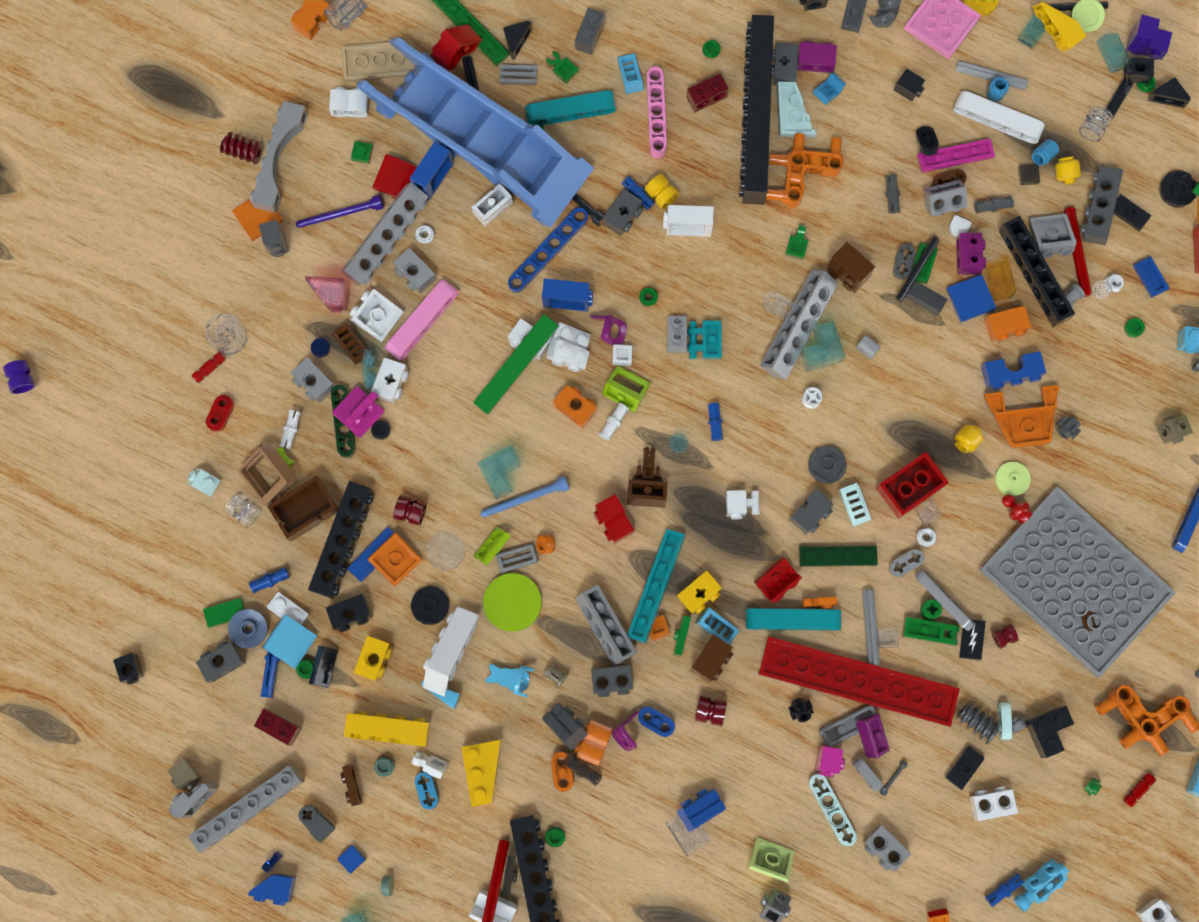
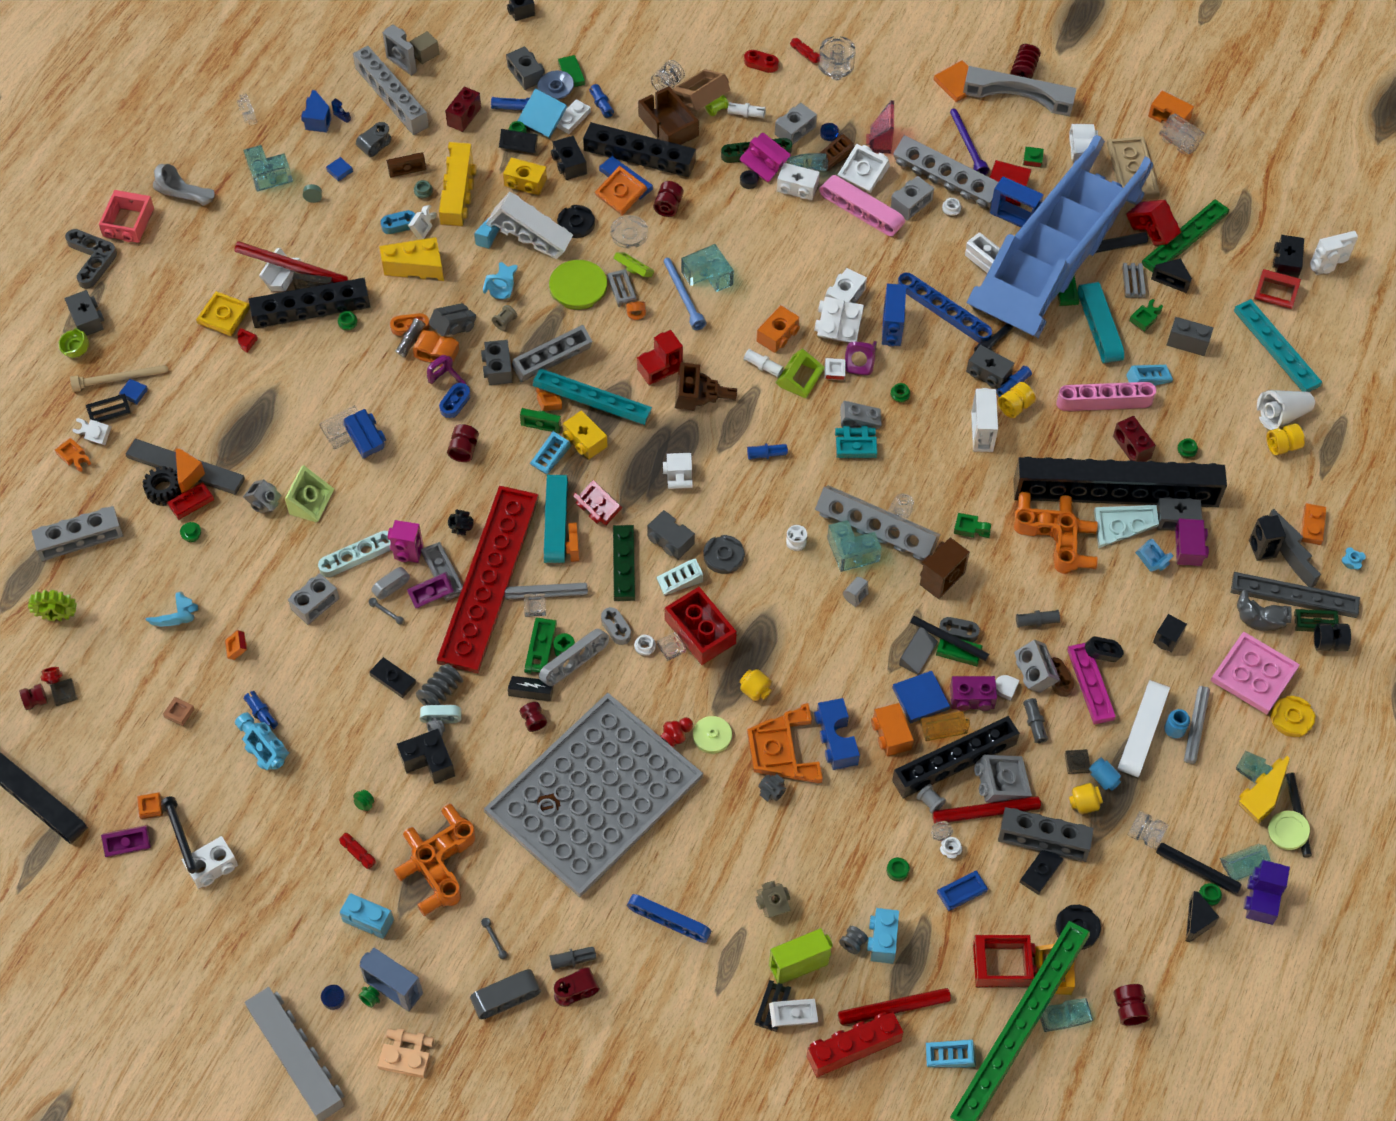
camera: 85 degrees right, 20 degrees down
light aqua bracket [187,468,221,497] -> none
dark grey brick [259,220,289,257] -> none
green tile [473,314,559,415] -> none
clear light blue plate [669,434,688,453] -> none
reddish brown brick [690,635,734,683] -> none
white brick [969,786,1018,821] -> none
black brick [1124,57,1154,84] -> none

